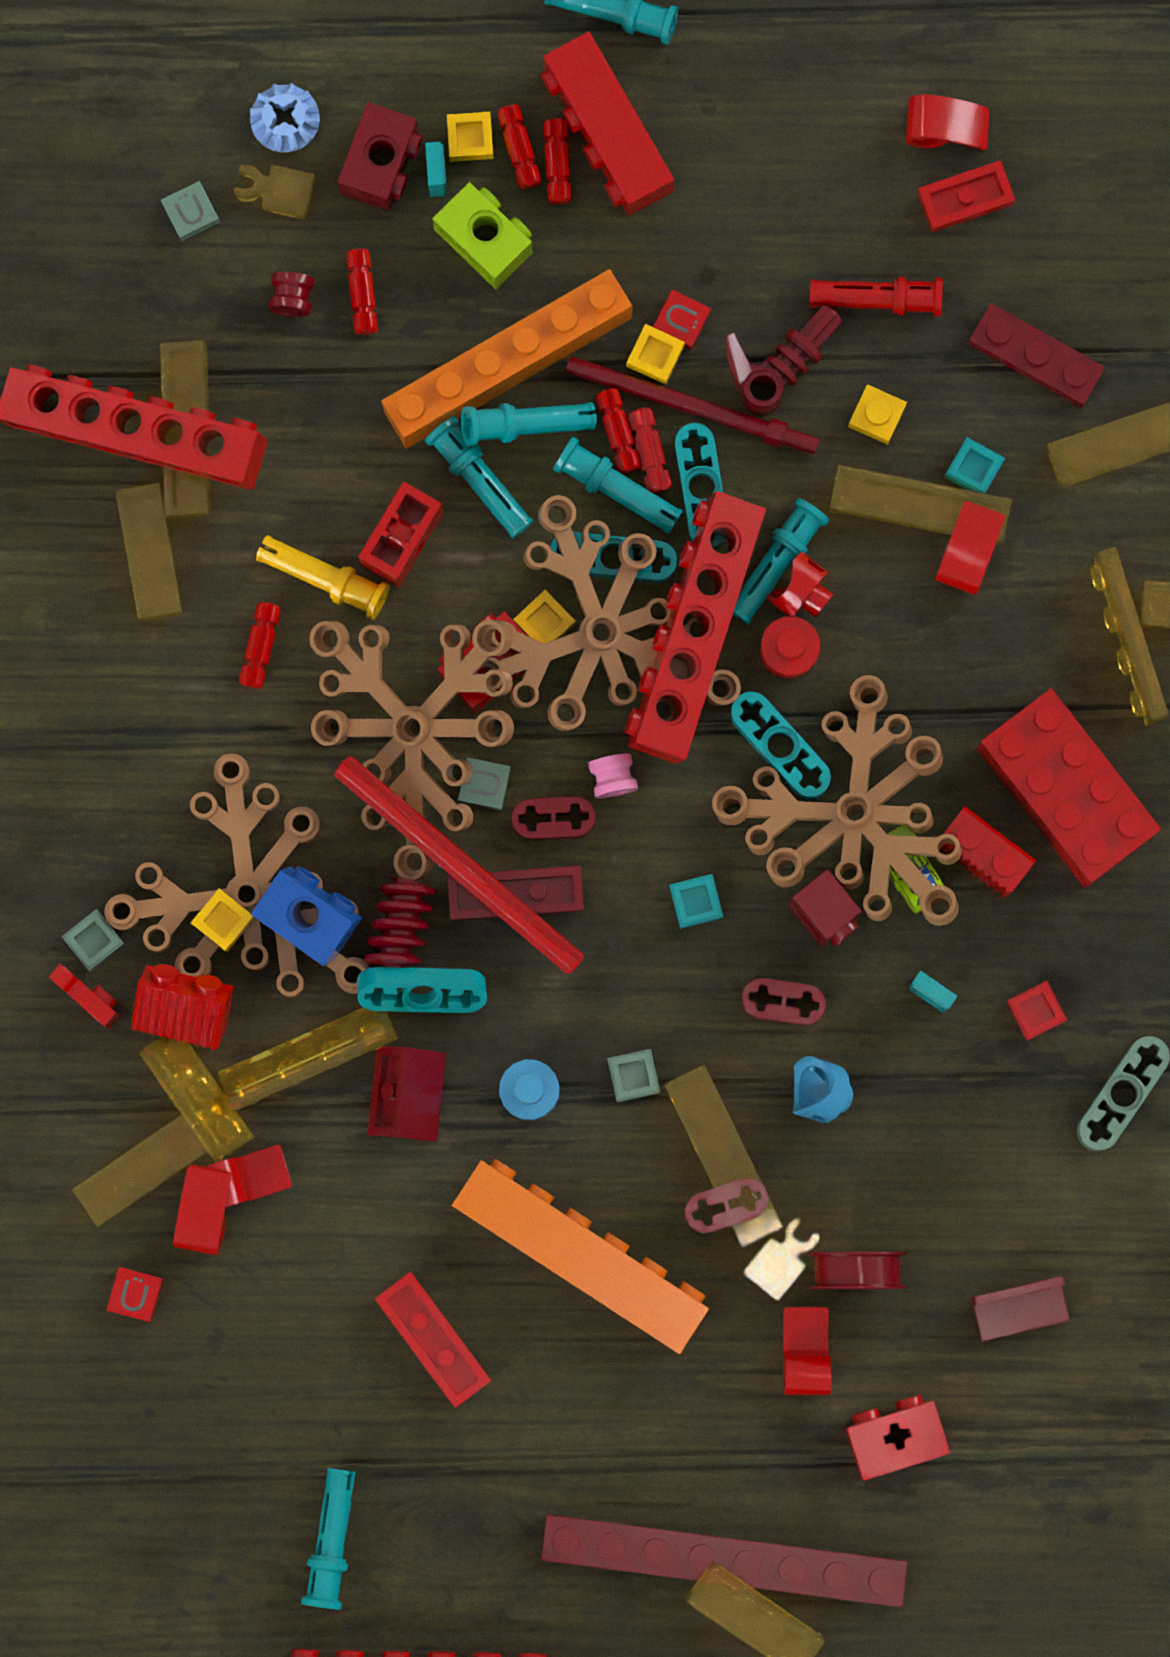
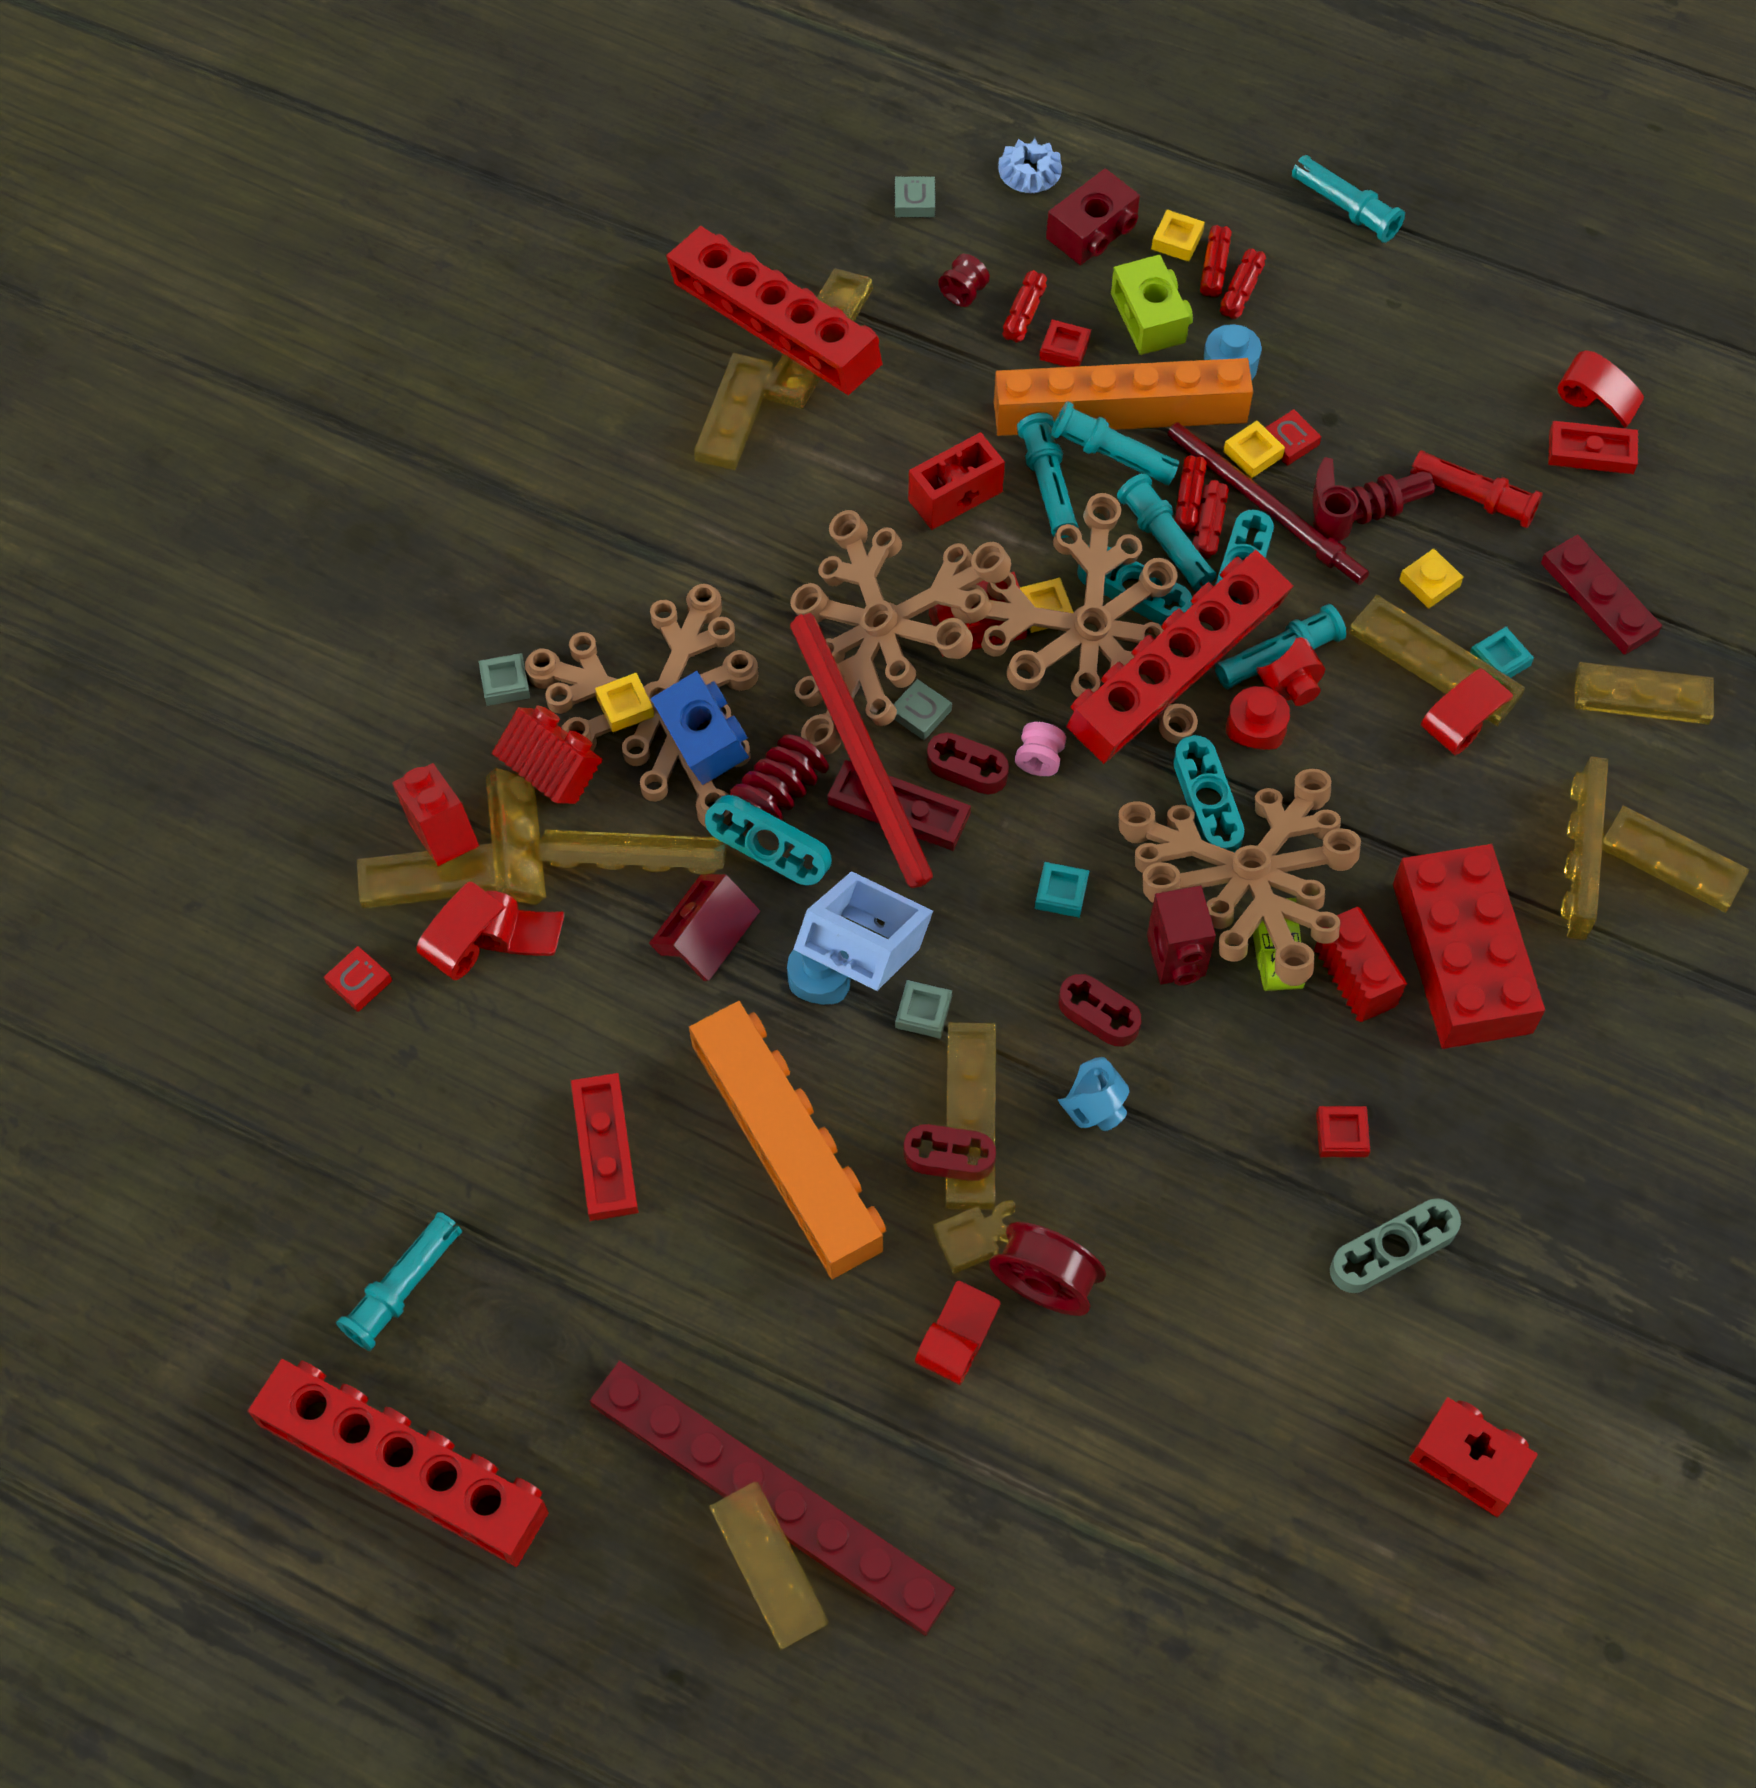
camera: 25 degrees right, 20 degrees down
red plate [49,964,121,1030] -> none
clear yellow plate [234,165,315,220] -> none
red axle [239,602,281,689] -> none
yellow pin [256,535,390,620] -> none
teal tile [425,142,447,197] -> none
red brick [540,31,675,216] -> none
brick [845,1394,951,1481] -> none
teal tile [909,971,958,1013] -> none
dark red panel [970,1276,1070,1341] -> none
none -> red brick [392,763,479,866]
none -> light blue window [793,871,933,991]
none -> red tile [1039,319,1091,367]
none -> dark azure piece [1203,324,1262,380]

